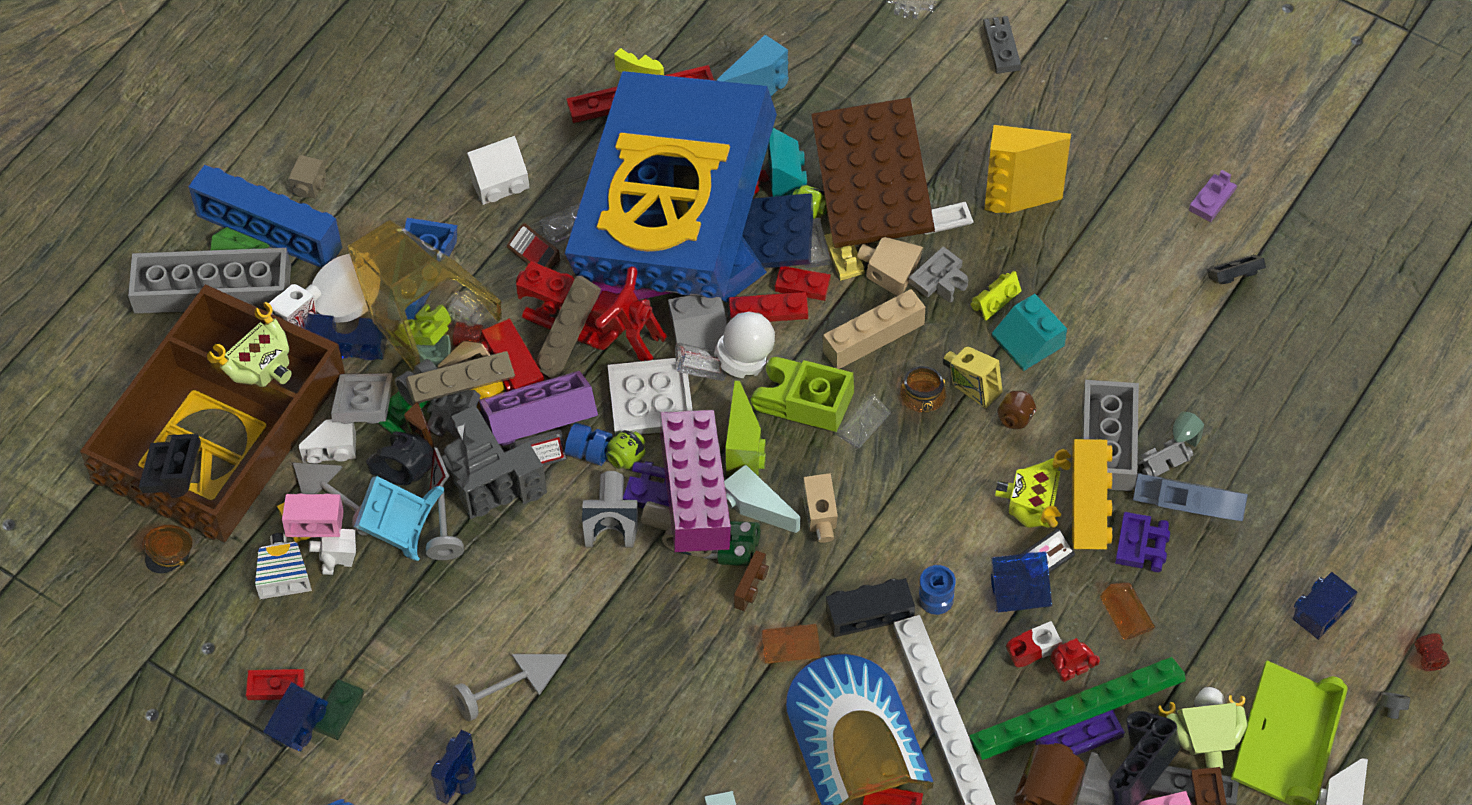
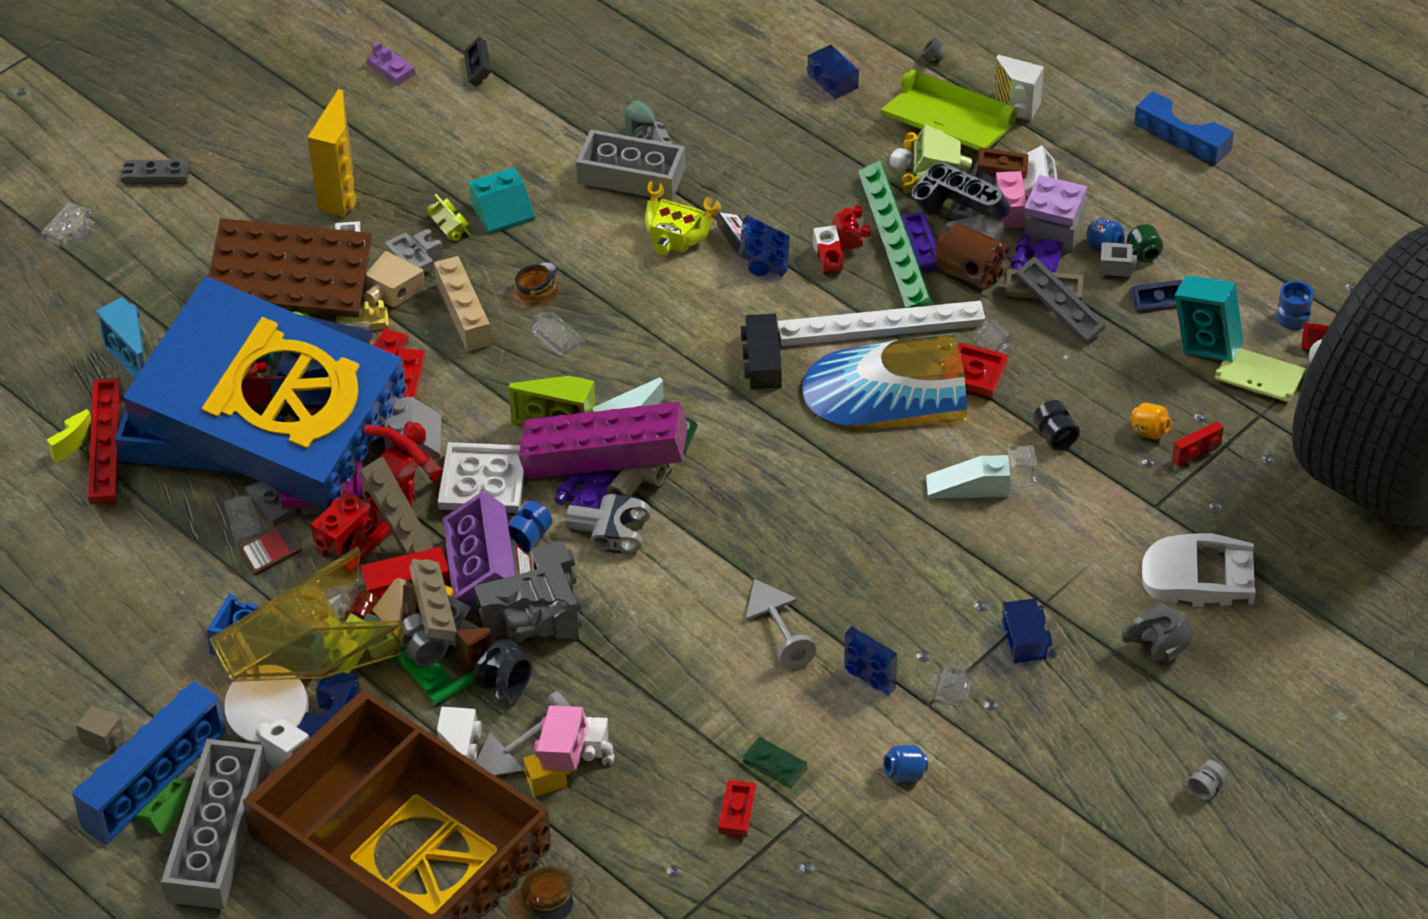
camera: 80 degrees left, 10 degrees down
black brick [139,434,201,498] -> none
yellowish green torso [207,302,292,387] -> none
torso [255,533,312,599] -> none
clear blue brick [263,682,329,751] -> none
light grey plate [331,373,393,424] -> none
medium azure piece [354,476,444,561] -> none
light grey piece [426,448,464,560] -> none
white slope [467,136,529,205] -> none
lime head [606,430,646,469] -> none
clear slope [675,343,727,381] -> none
white tile [714,312,775,378] -> none
reddish brown plate [734,550,769,612] -> none
lime brick [751,357,854,432] -> none
clear orange slope [762,624,820,664] -> none
tan torso [802,473,838,543] -> none
blue wheel [919,565,956,615] -> none
light yellow torso [943,347,1003,408] -> none
reddish brown head [997,390,1036,430] -> none
yellow brick [1072,439,1112,549] -> none
clear orange slope [1100,583,1155,640] -> none
dark purple plate [1115,512,1170,572] -> none
sand blue slope [1133,473,1248,521] -> none
clear red wheel [1414,633,1450,671] -> none

